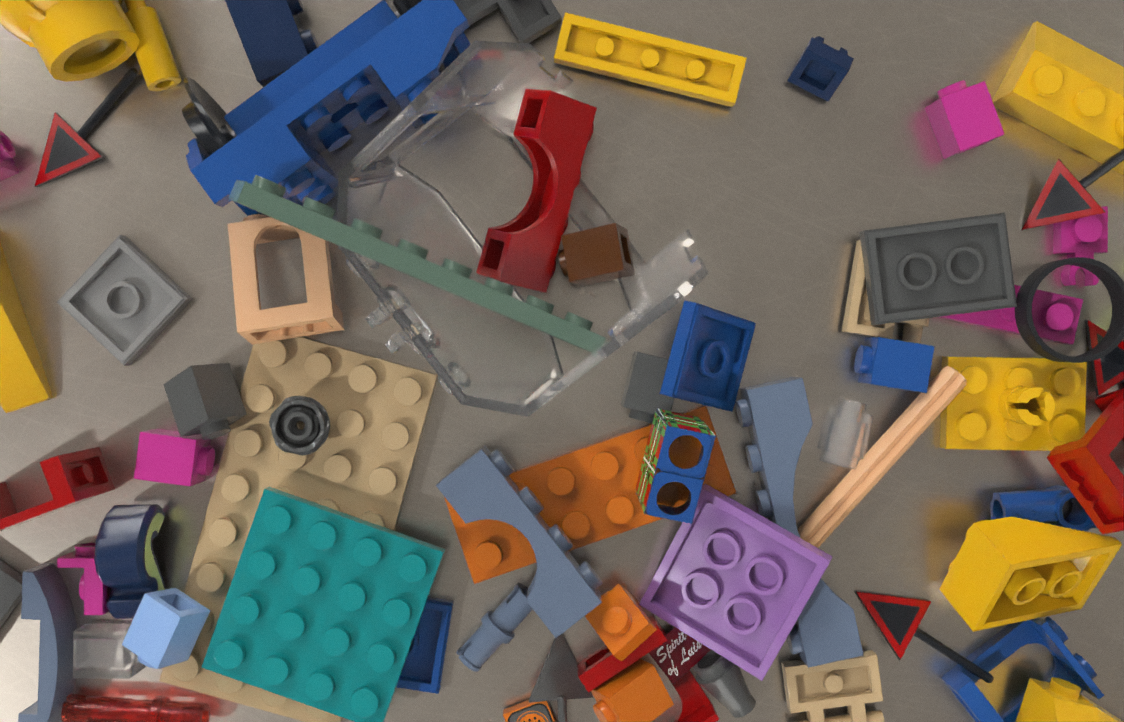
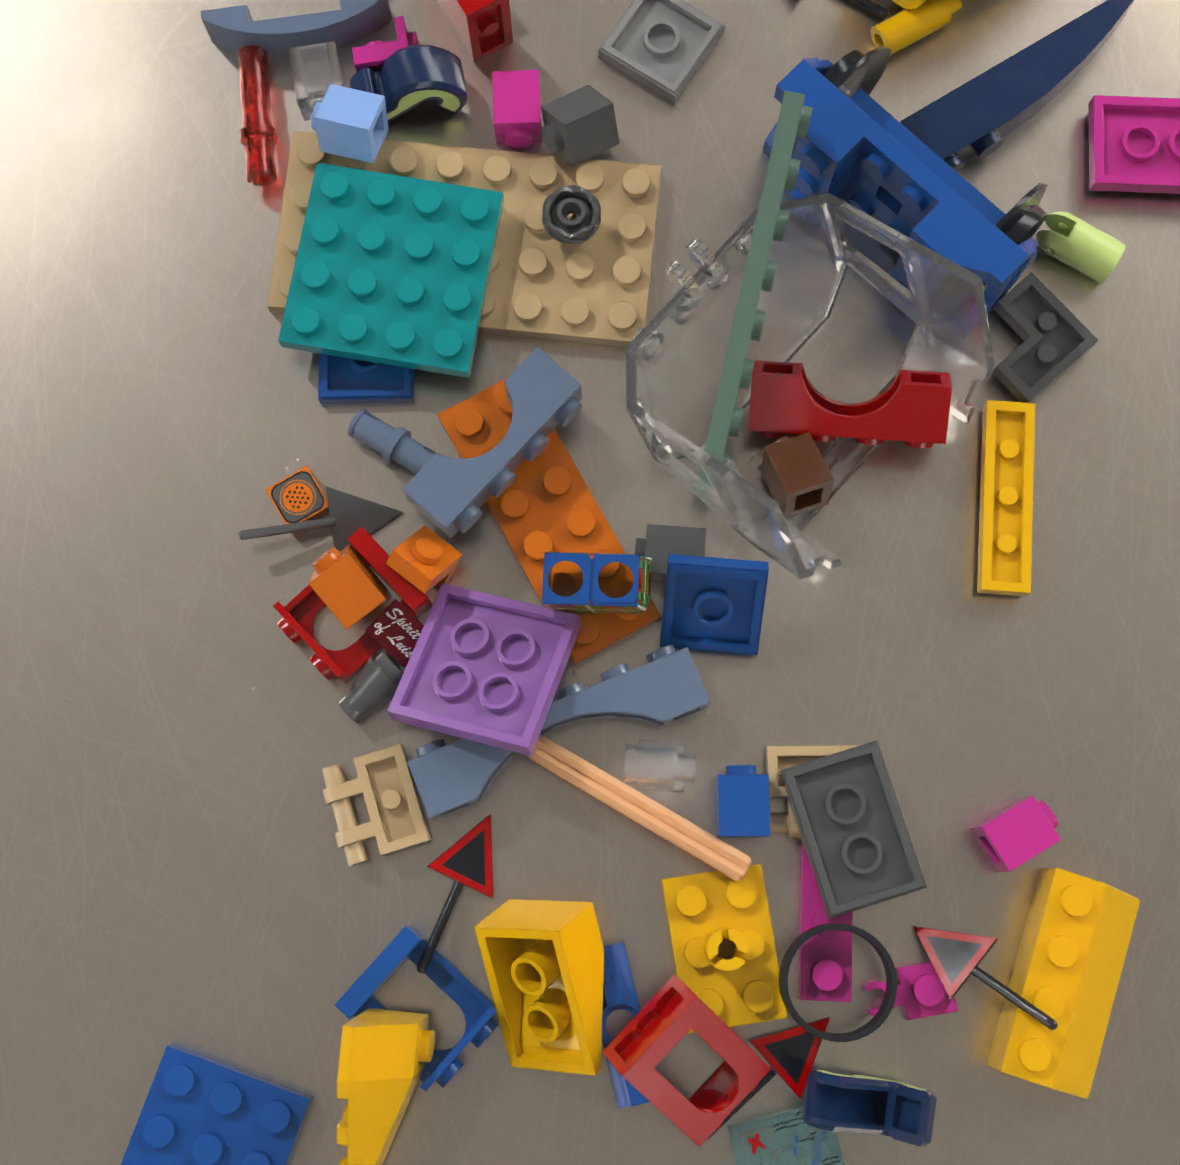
camera: 80 degrees right, 10 degrees down
light nougat panel [228,214,344,345] -> none
dark blue tile [787,36,854,101] -> none

